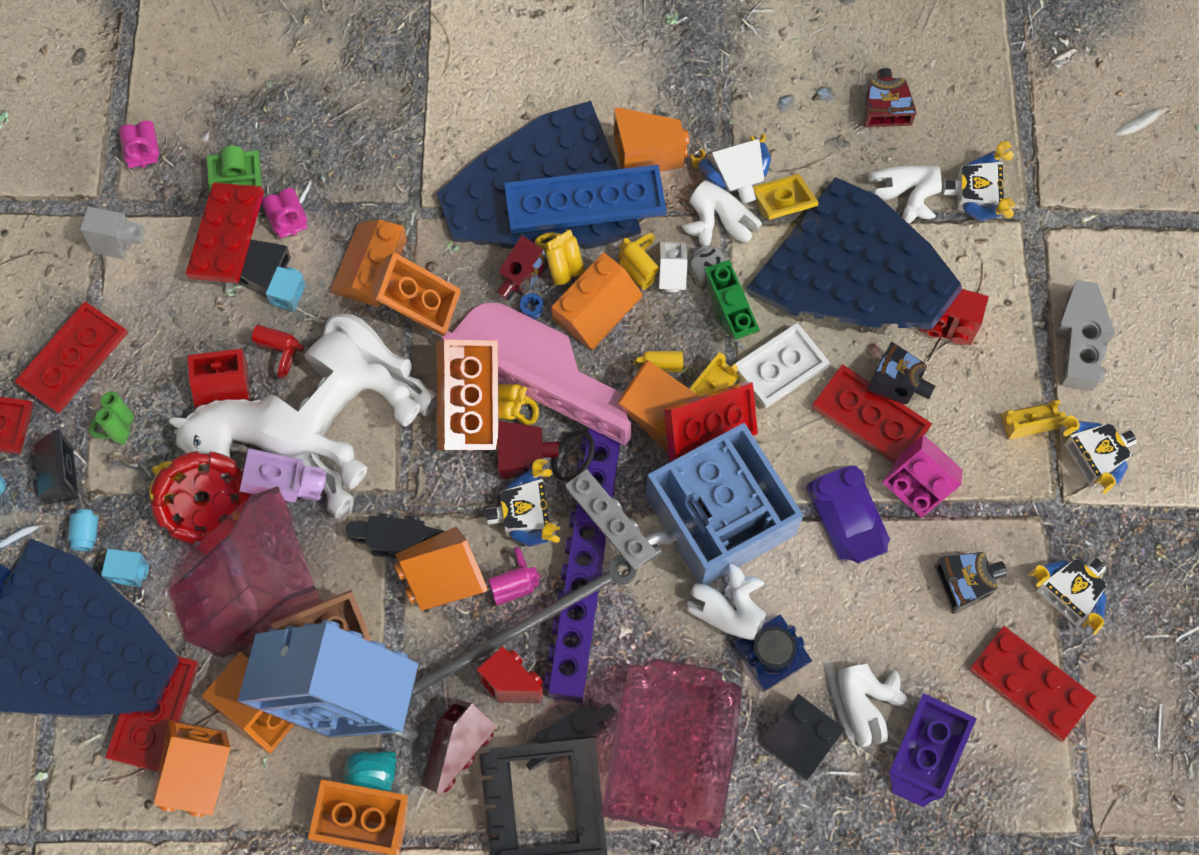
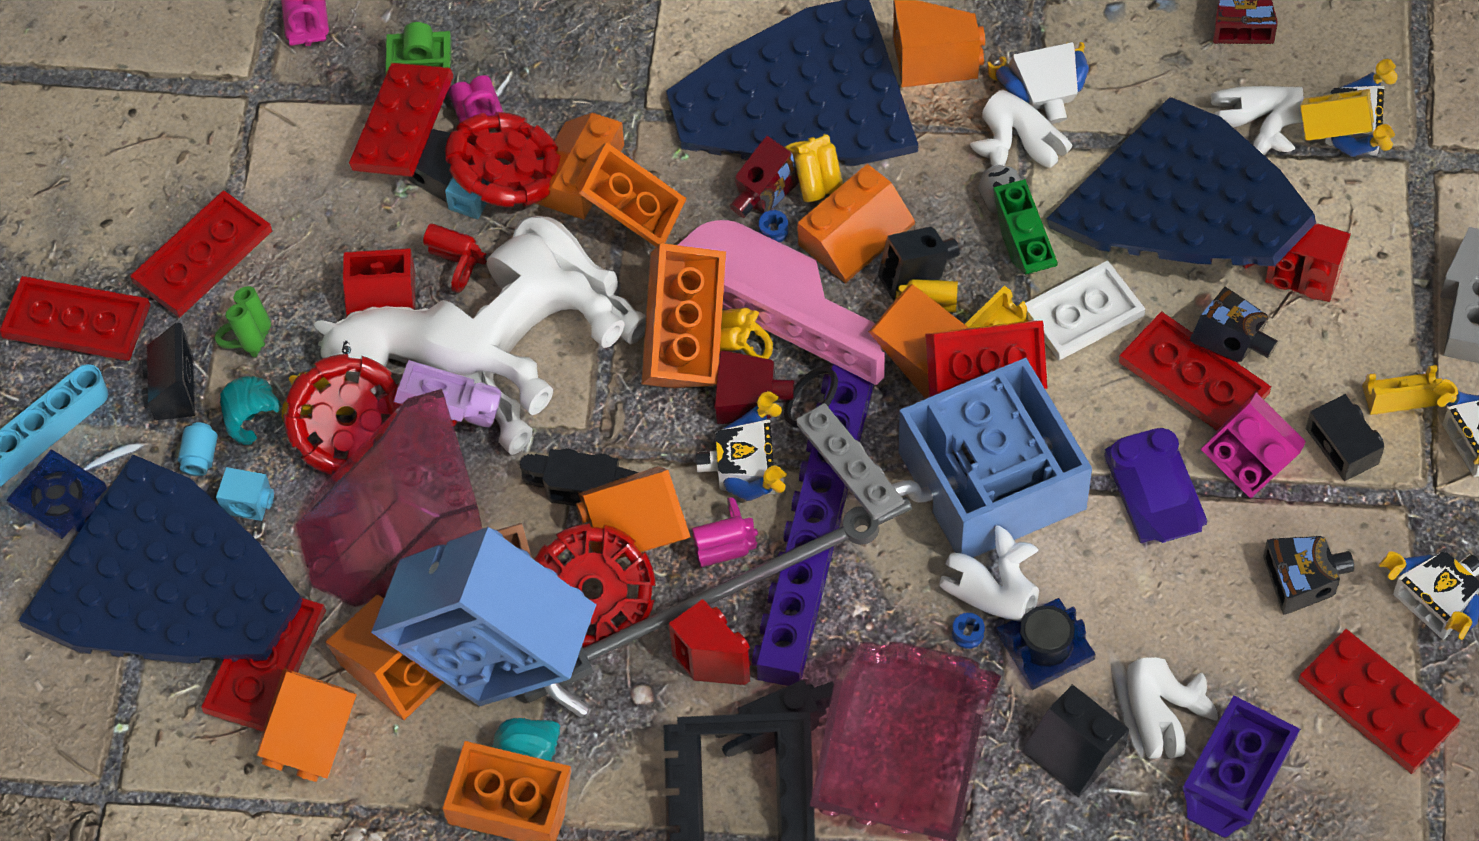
camera: 10 degrees right, 10 degrees down
light grey hinge [80,206,146,259] -> none
slope [422,699,497,795] -> none
blue plate [504,164,666,234] -> none
yellow piece [618,233,660,290] -> none
white slope [659,242,687,292] -> none
yellow slope [753,174,818,220] -> none
none -> teal hair [220,376,282,445]
none -> red plate [445,112,561,207]
none -> red plate [534,523,656,648]
none -> black torso [878,227,960,300]
none -> blue bush [952,613,985,649]
none -> yellow hinge [1300,89,1374,141]
none -> black brick [1306,394,1385,482]

